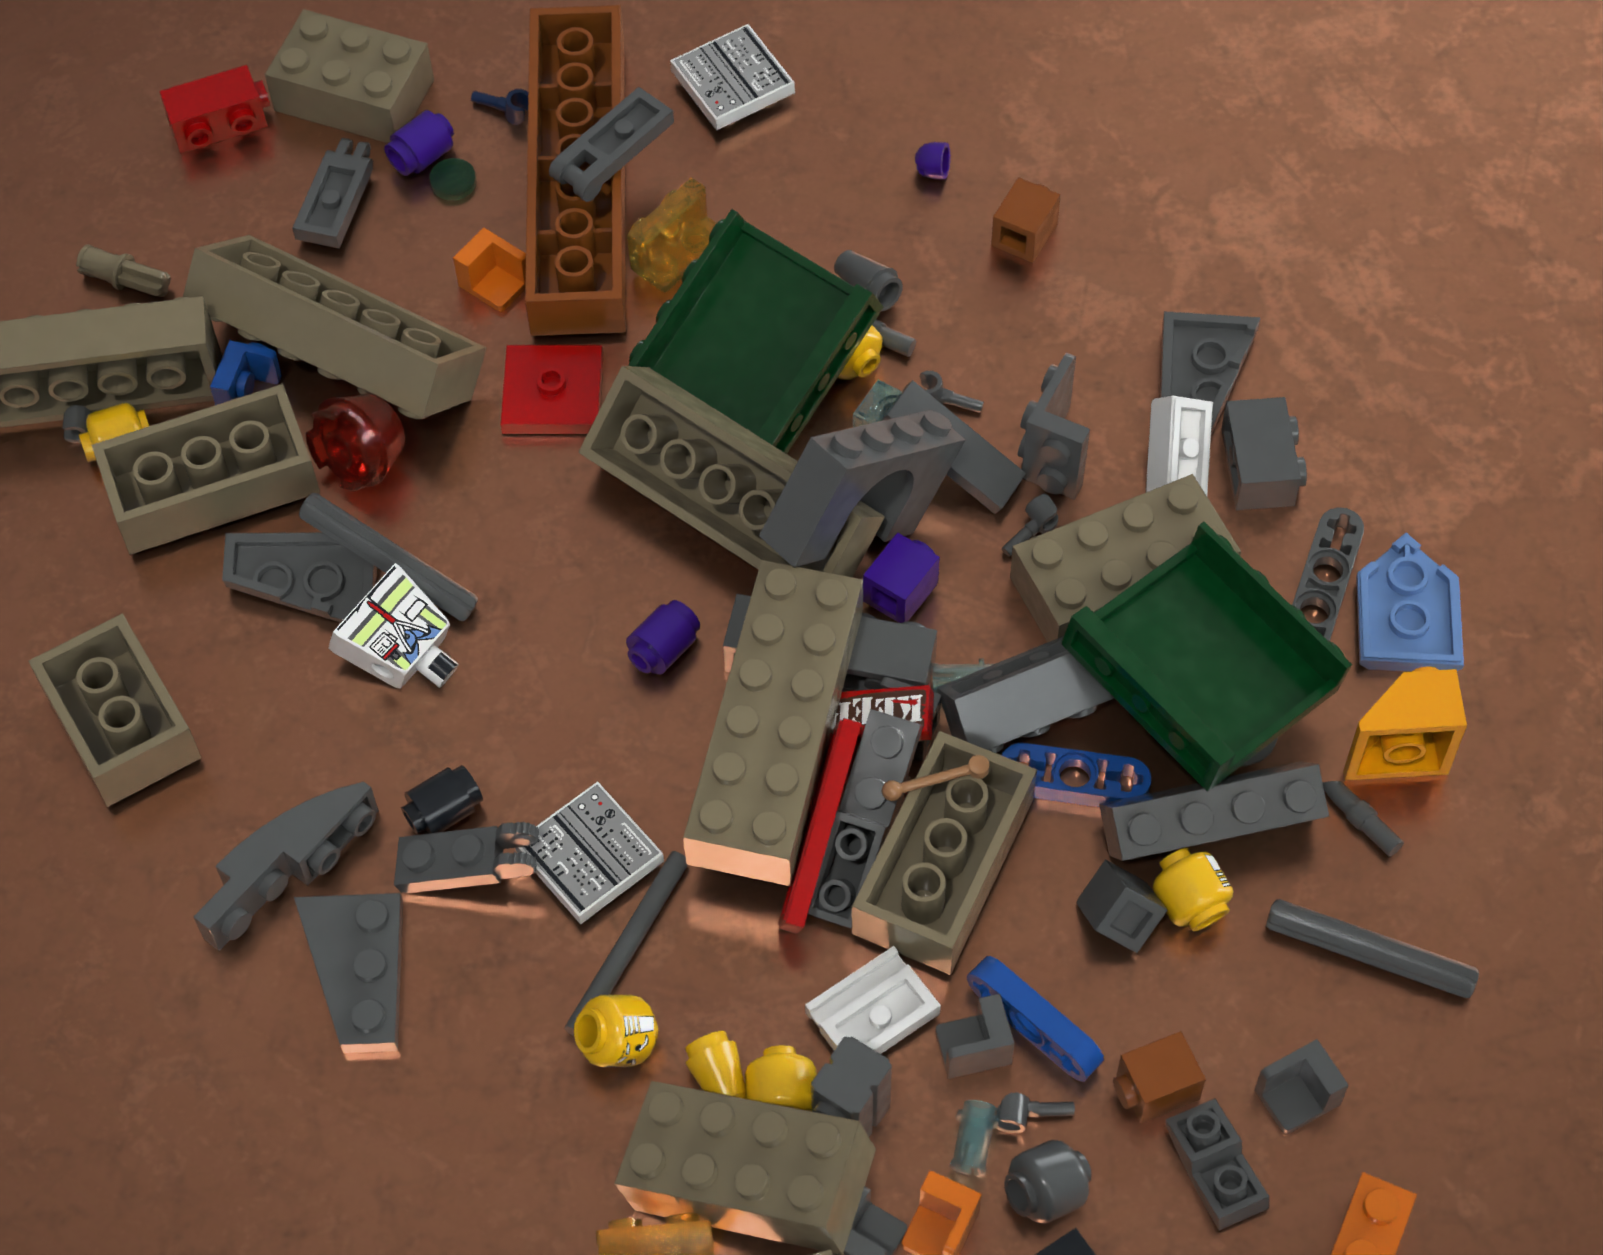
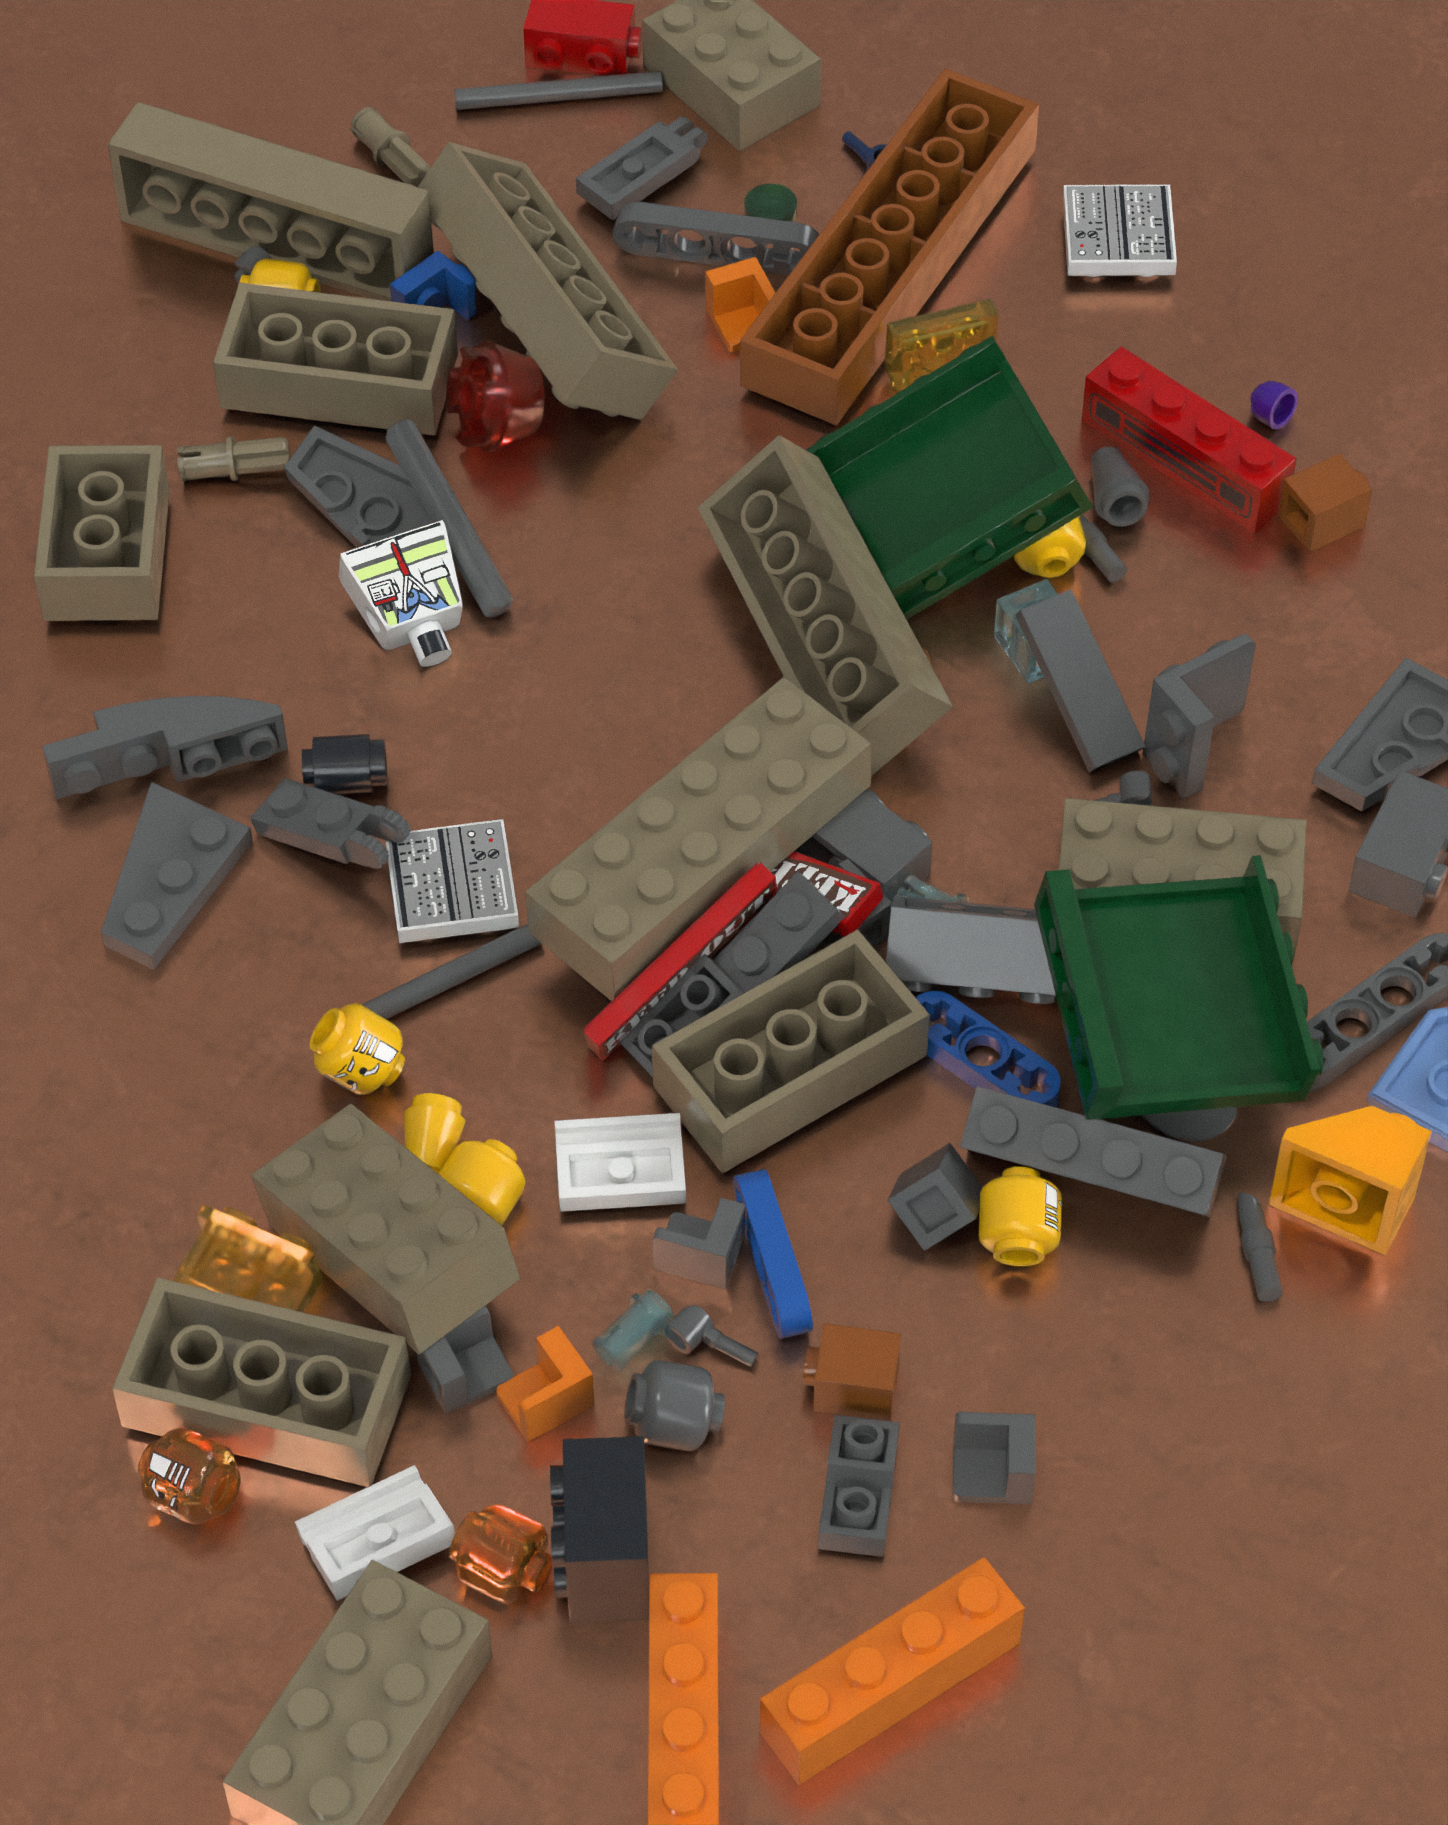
camera: 30 degrees right, 5 degrees down
dark purple brick [384,110,454,176] -> none
red plate [500,345,603,434] -> none
dark grey plate [549,87,674,202] -> none
dark purple brick [626,600,700,674] -> none
dark grey arch [759,410,966,568] -> none
dark grey brick [811,1036,892,1137] -> none
dark purple brick [863,532,940,623] -> none
medium nougat hinge [881,755,990,801] -> none
dark grey hand [920,371,984,413] -> none
white slope [1146,396,1213,496] -> none
dark grey axle [1267,899,1479,998] -> none
none -> dark tan axle [177,436,291,482]
none -> dark grey bar [454,71,663,110]
none -> dark grey beam [612,202,819,275]
none -> red brick [1081,346,1297,534]

